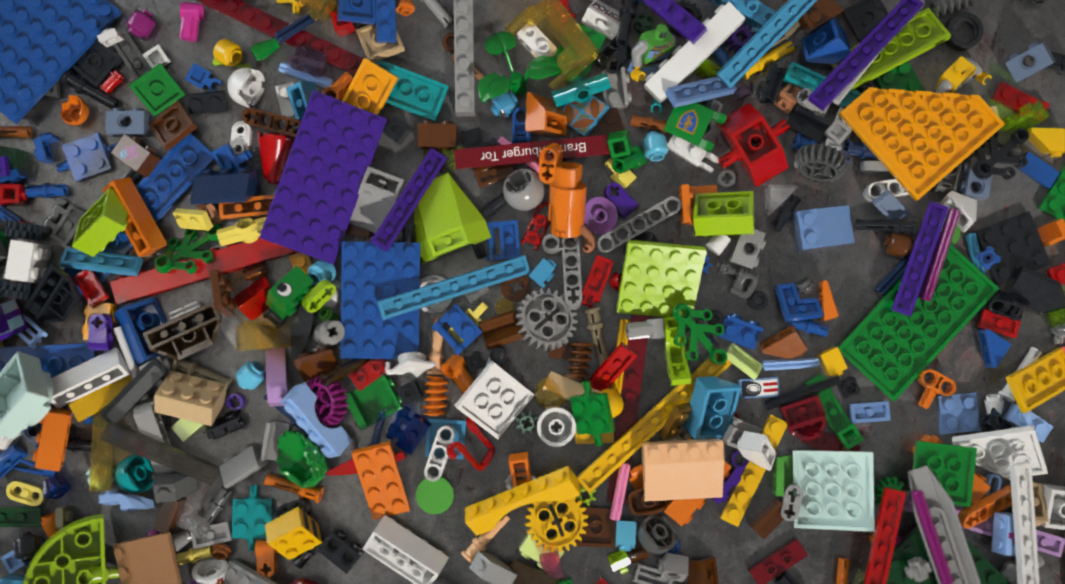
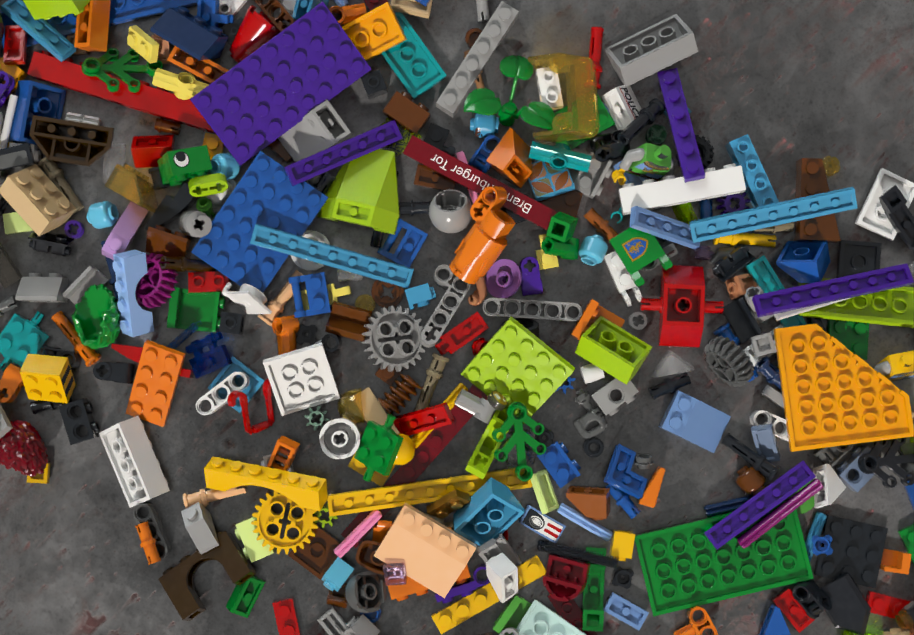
camera: 30 degrees right, 0 degrees up
reddish brown plate [209,269,236,318] -> none
bright green tile [416,475,454,515] -> none
orange piece [422,375,449,416] -> none
red piece [521,201,551,251] -> none
clear pink brick [539,551,563,578] -> none
lime tile [607,550,631,575] -> none
none -> black piece [93,362,135,384]
none -> tile [383,563,407,586]
none -> clear smoke tile [487,390,508,411]

